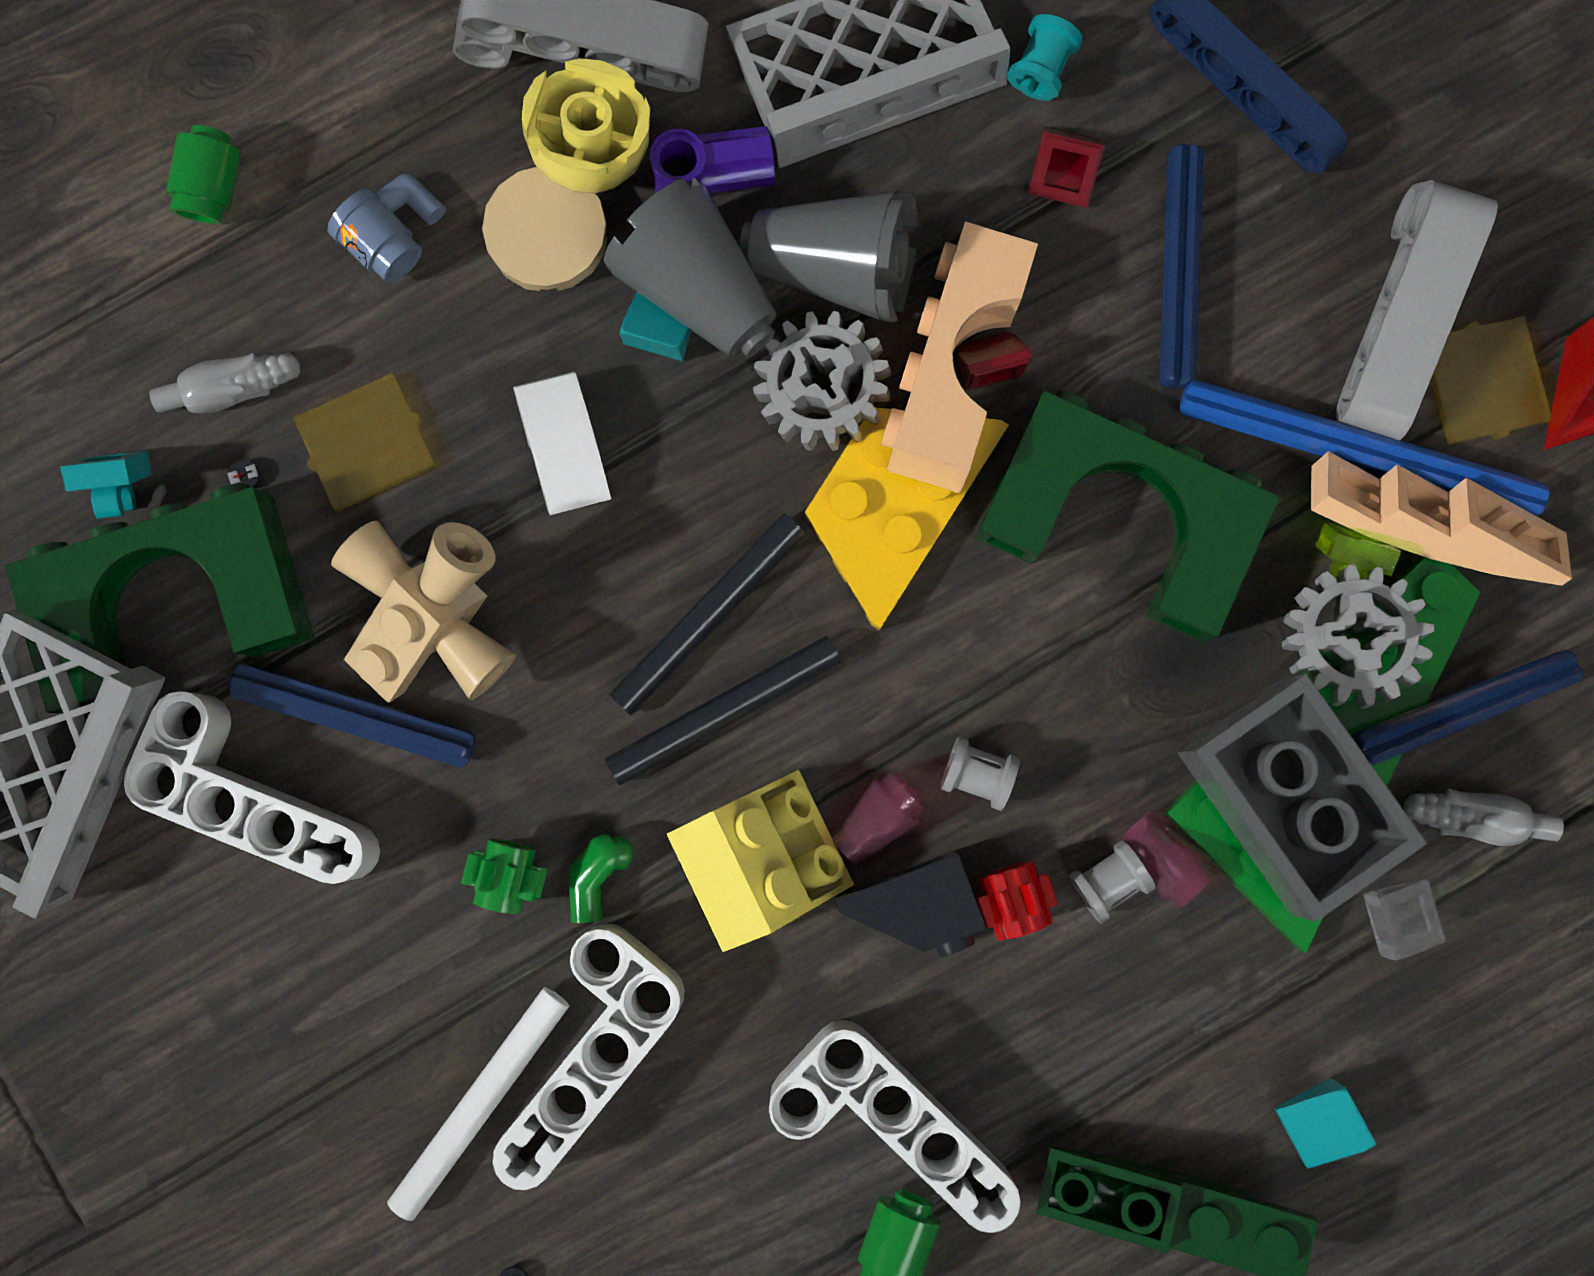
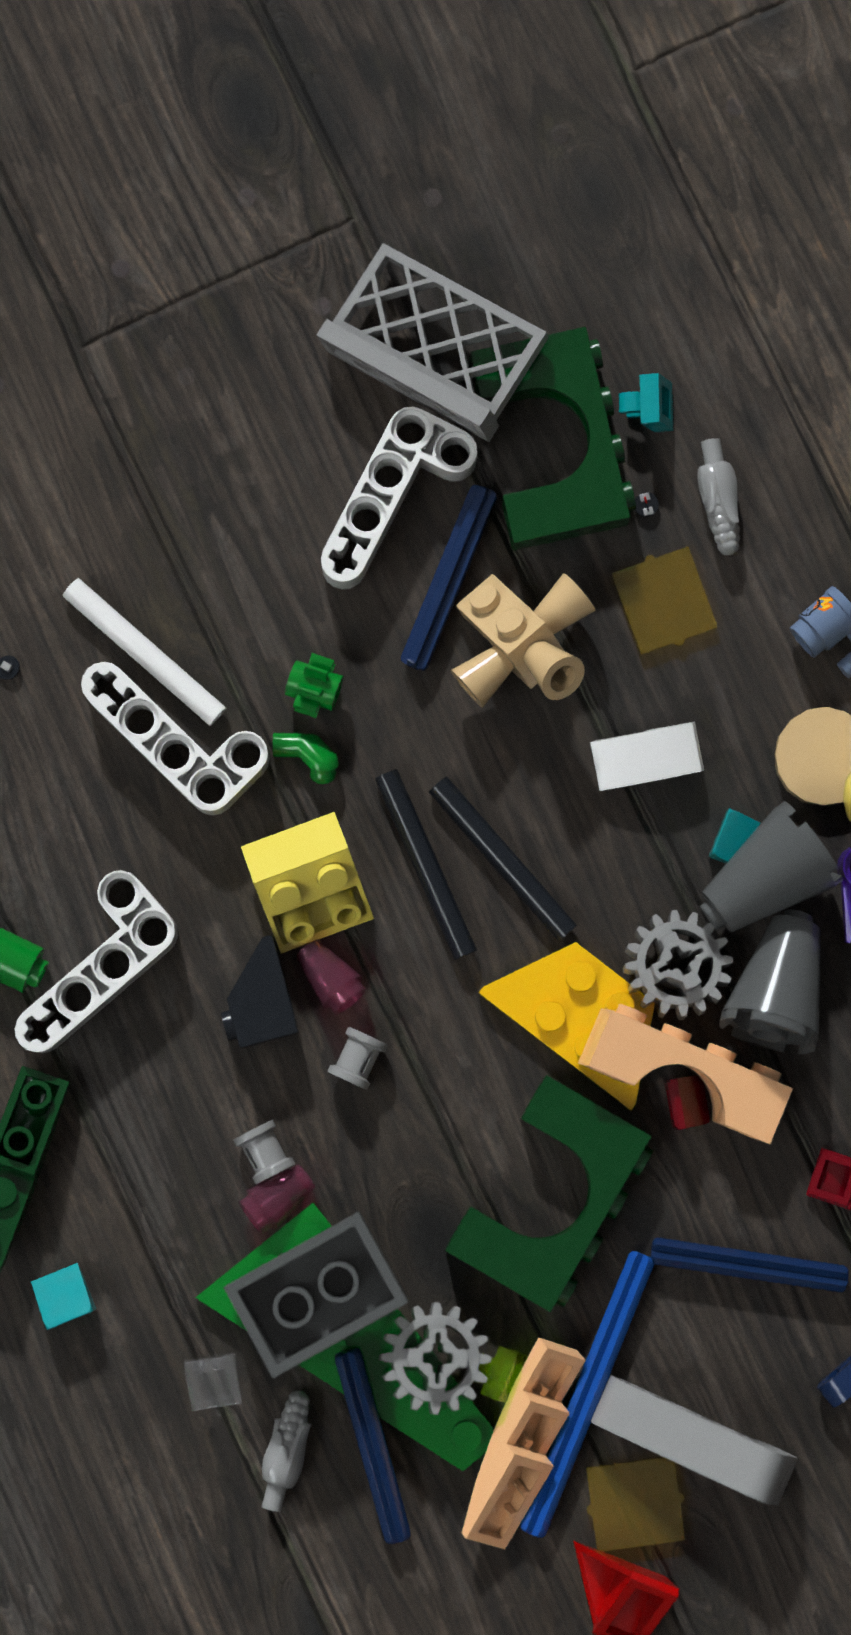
camera: 90 degrees right, 0 degrees up
red gear [974,861,1059,941] -> none

